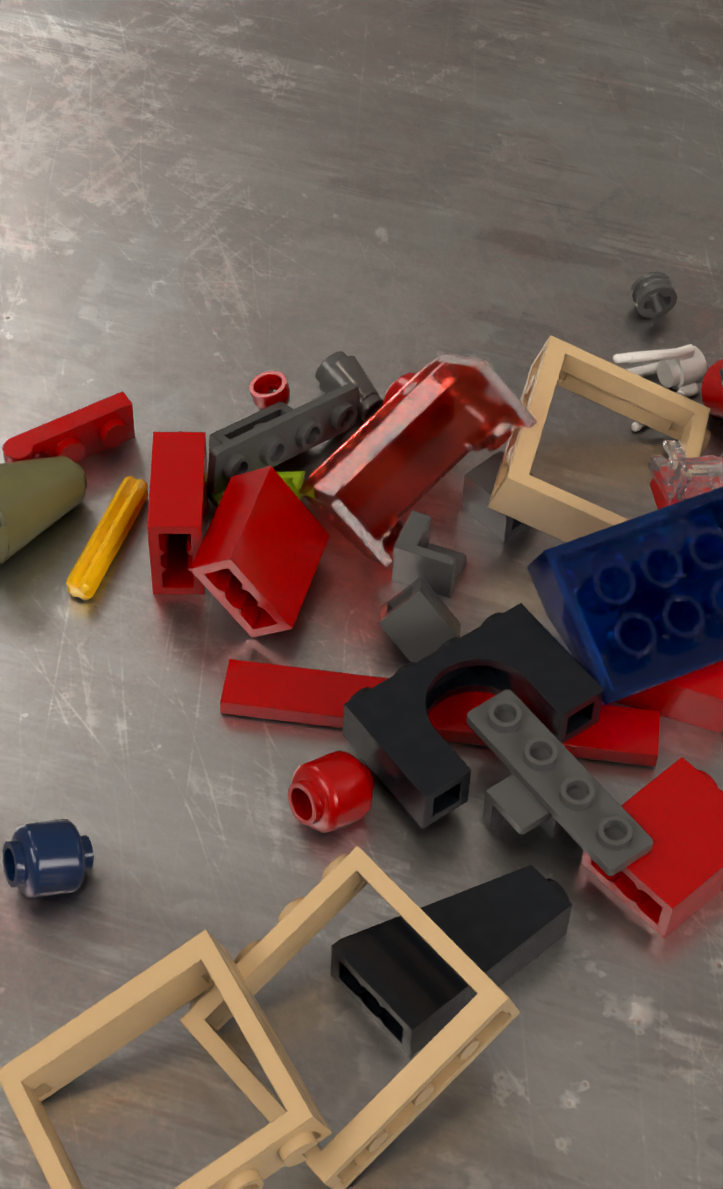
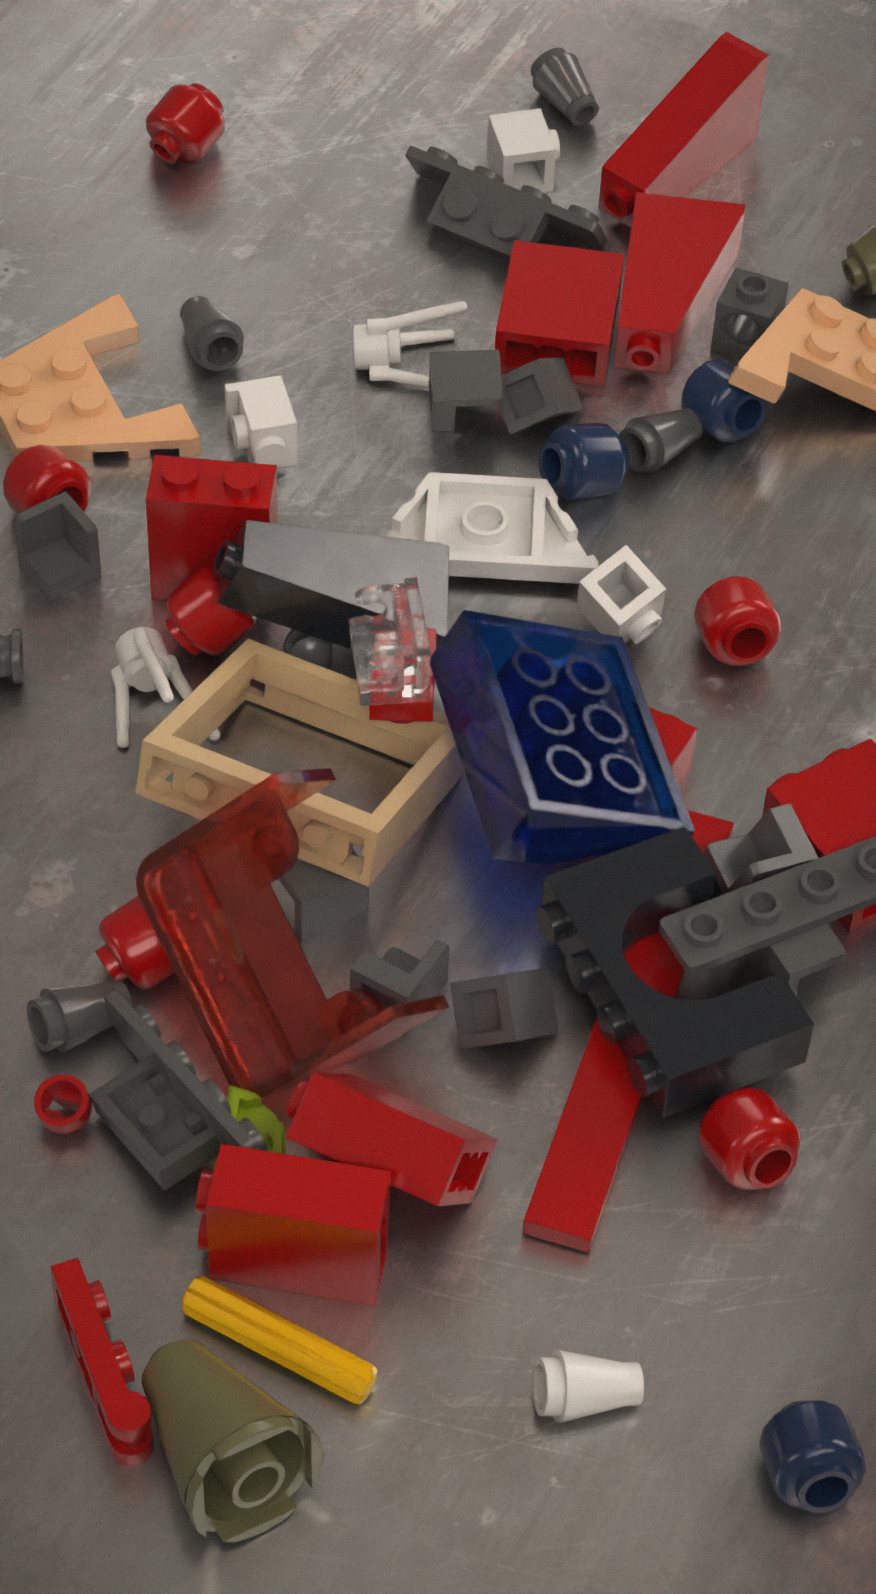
camera: 80 degrees left, 0 degrees up
none -> white cone [532,1349,644,1423]
none -> dark grey panel [703,804,818,895]

